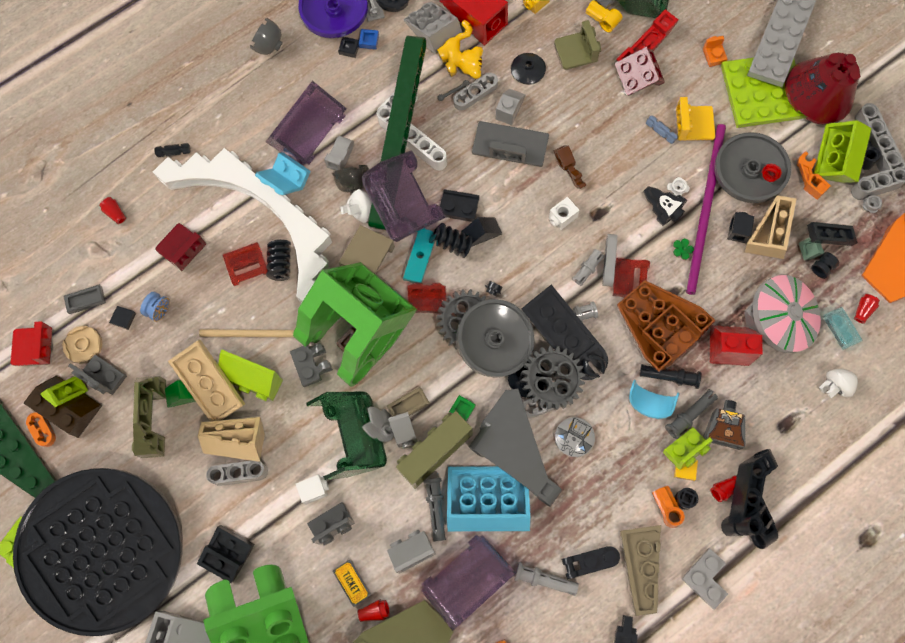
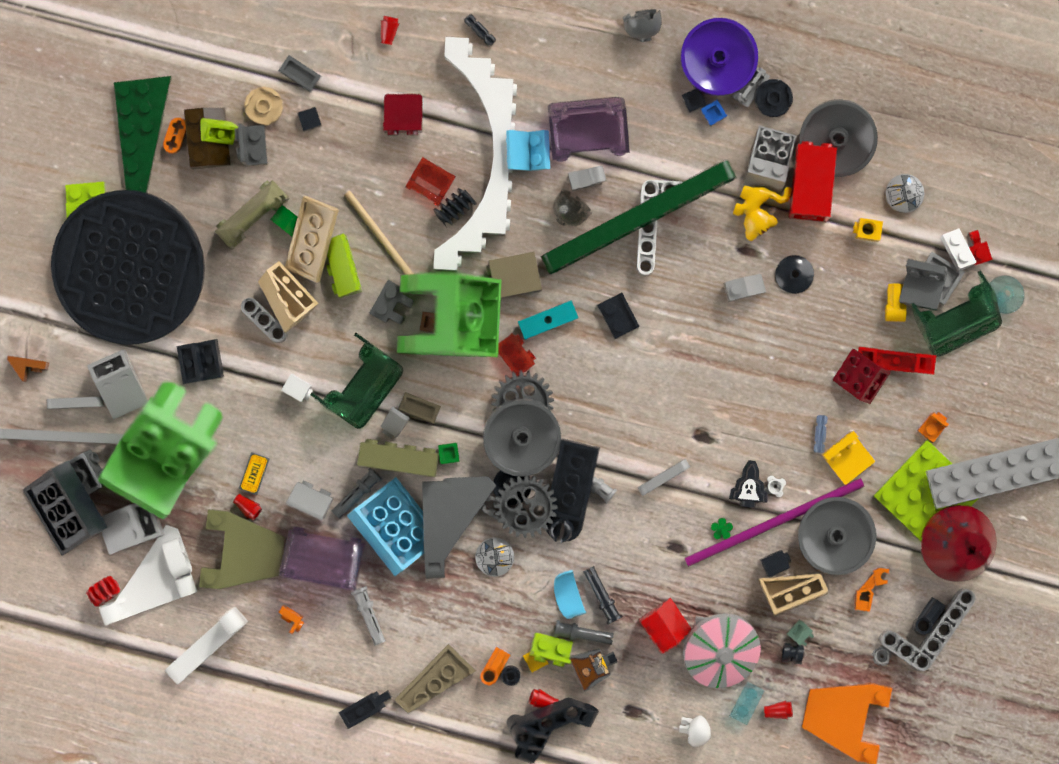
camera: 50 degrees right, 15 degrees up
red bracket [10,321,52,366] -> none
medium blue wheel [140,291,170,322] -> none
dark grey bracket [307,502,355,546] -> none
white piece [340,189,372,223] -> none
clear purple windscreen [362,150,446,242] -> none
light grey plate [362,407,394,442] -> none
black piece [429,223,472,258] -> none
dark grey hinge [437,80,470,101] -> none
light grey beam [453,73,498,110] -> none
black slope [461,217,502,247] -> none
dark grey bracket [472,121,549,167] -> none
black plate [485,281,503,296] -> none
white brick [549,197,579,230] -> none
reddish brown piece [553,145,587,189] -> none
olive bracket [554,20,601,70] -> none
black plate [561,546,620,580] -> none
light grey pin [572,249,604,286] -> none
clear red plate [612,258,650,297] -> none
dark orange wedge [617,280,715,372] -> none
light grey plate [681,548,728,610] -> none
red plate [762,164,782,182] -> none
black plate [807,222,858,246] -> none
lime slope [814,120,872,183] -> none

